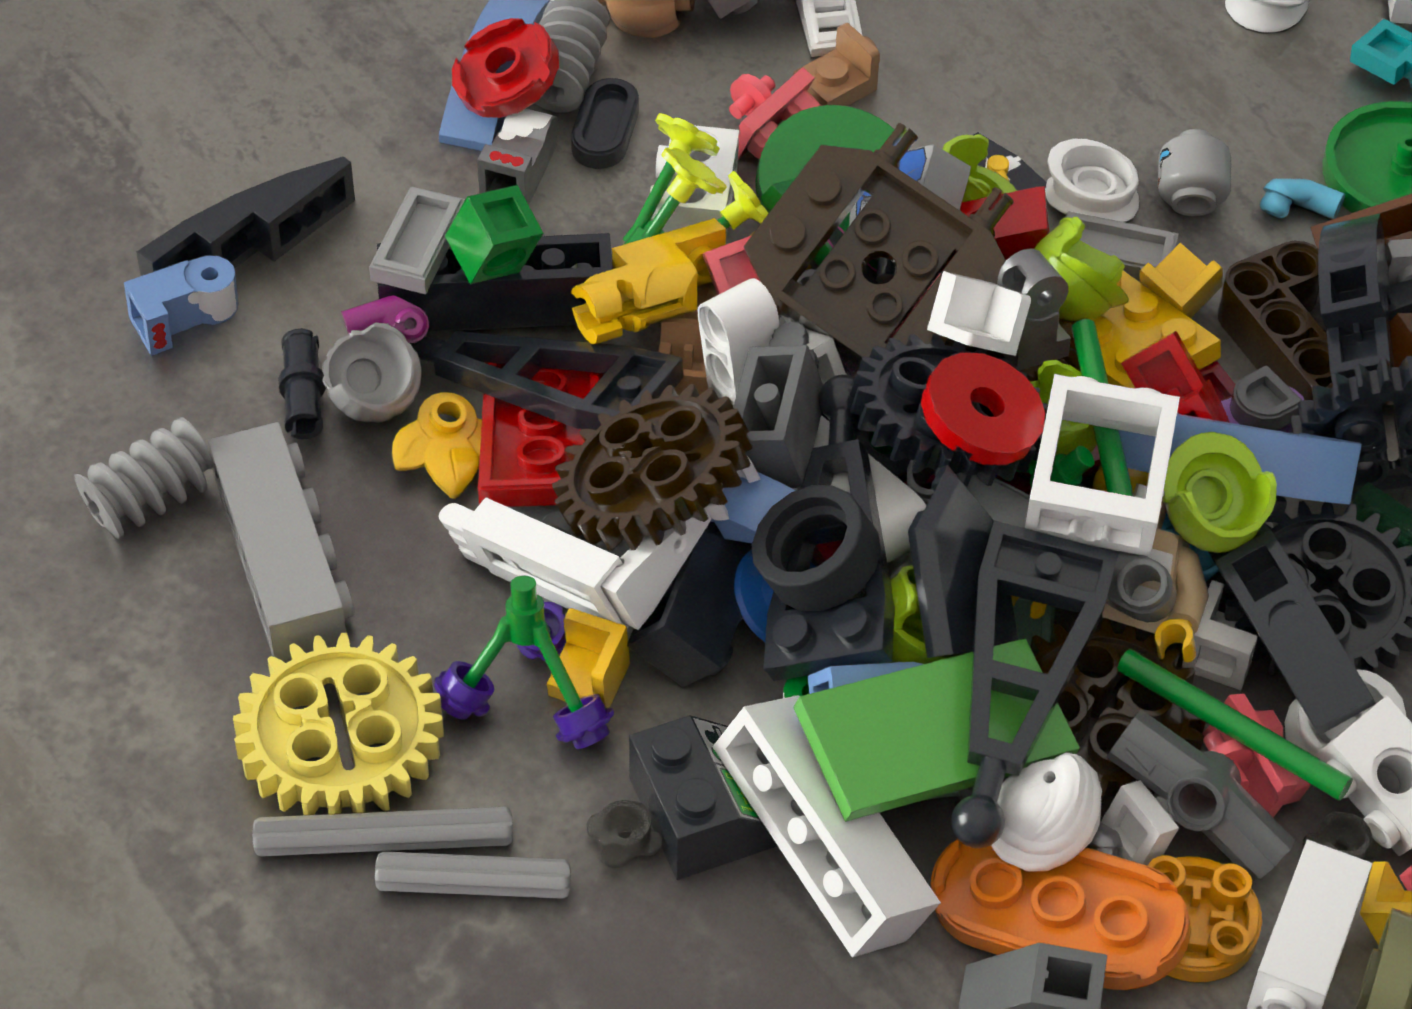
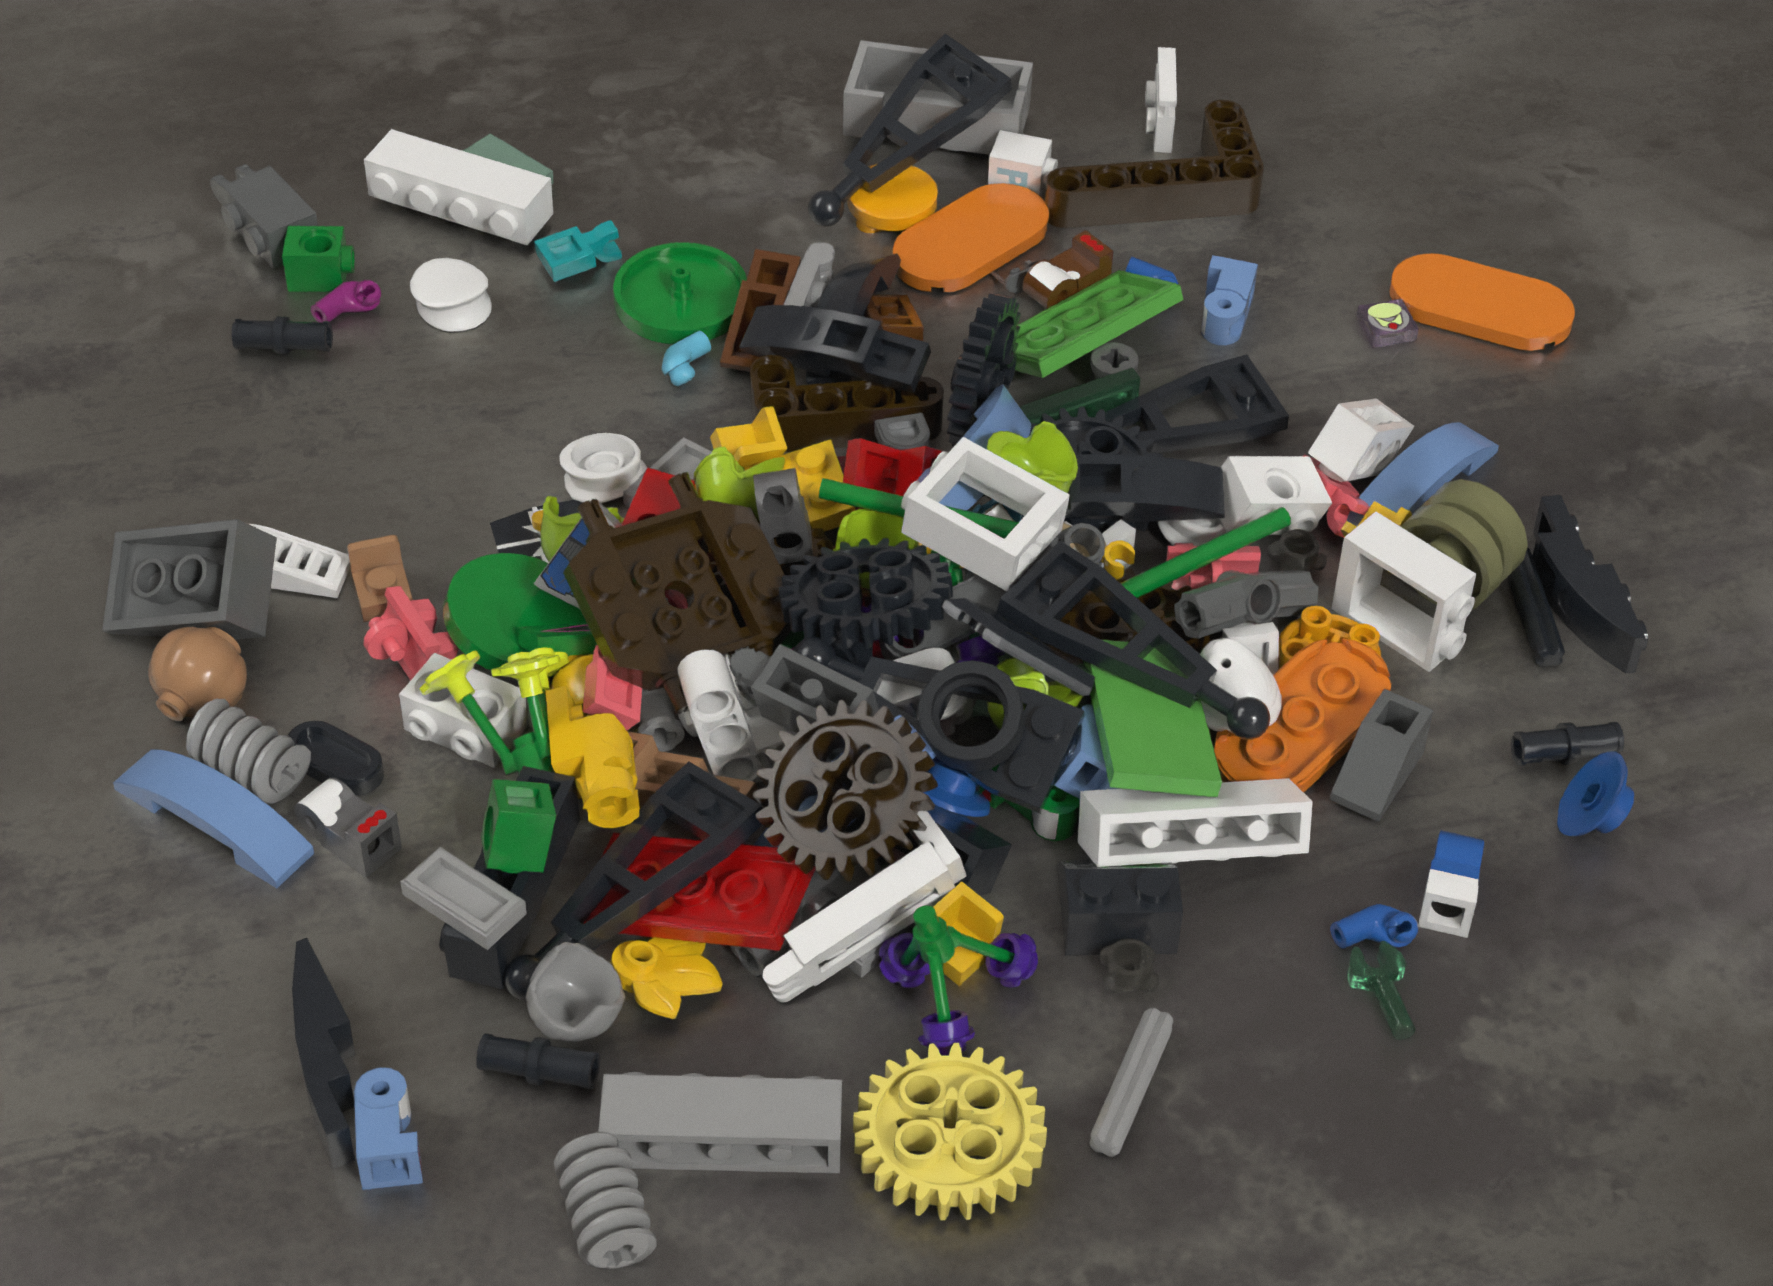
camera: 70 degrees left, 5 degrees down
light grey axle [252,807,513,856] -> none
magenta arm [341,295,429,343] -> none
red tile [452,18,559,118] -> none
red tile [921,353,1046,465] -> none
white panel [927,271,1031,356] -> none
light grey head [1158,129,1231,216] -> none

